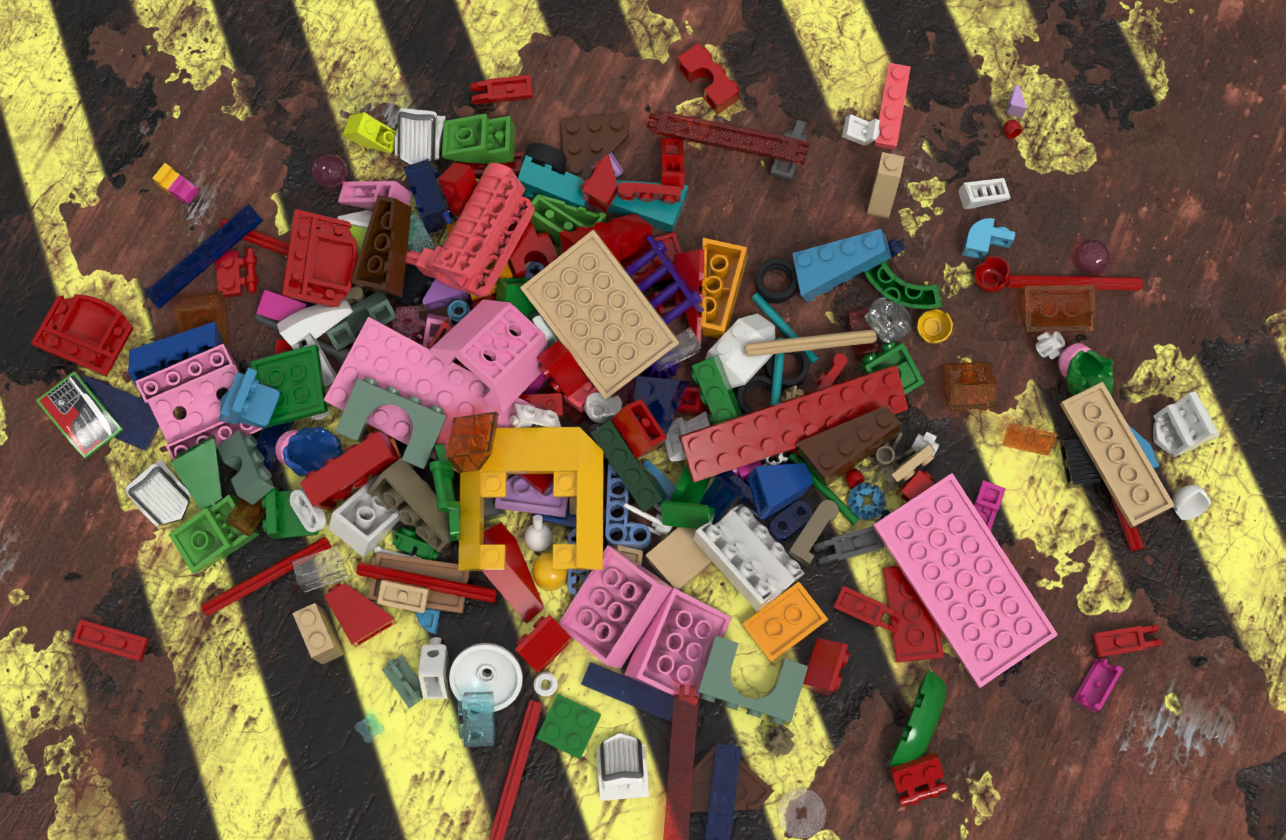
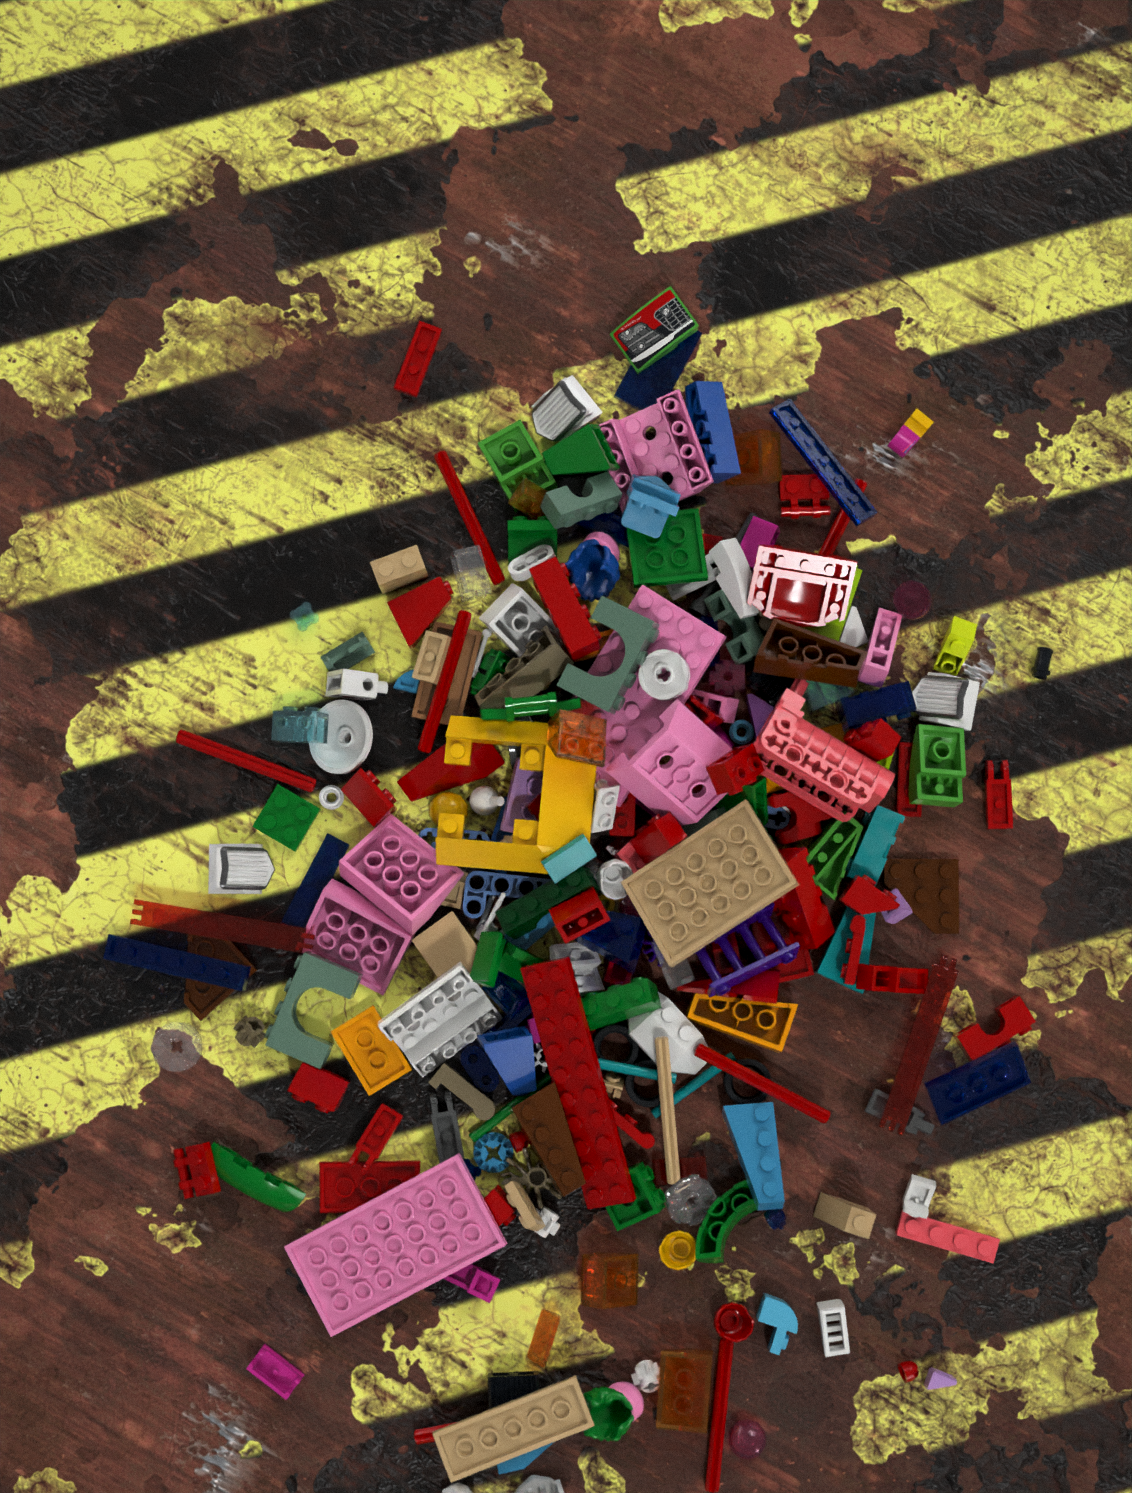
camera: 90 degrees right, 10 degrees up
red slope [31,294,134,377] -> none
black tyre [522,143,567,174] -> none
red hinge [1092,625,1163,658] -> none
none -> teal tile [541,833,597,884]
none -> white plate [639,649,690,701]
none -> red axle [694,1044,831,1124]
none -> red brick [705,743,765,796]
none -> clear blue tile [924,1041,1031,1125]
none -> black pin [1031,647,1053,680]

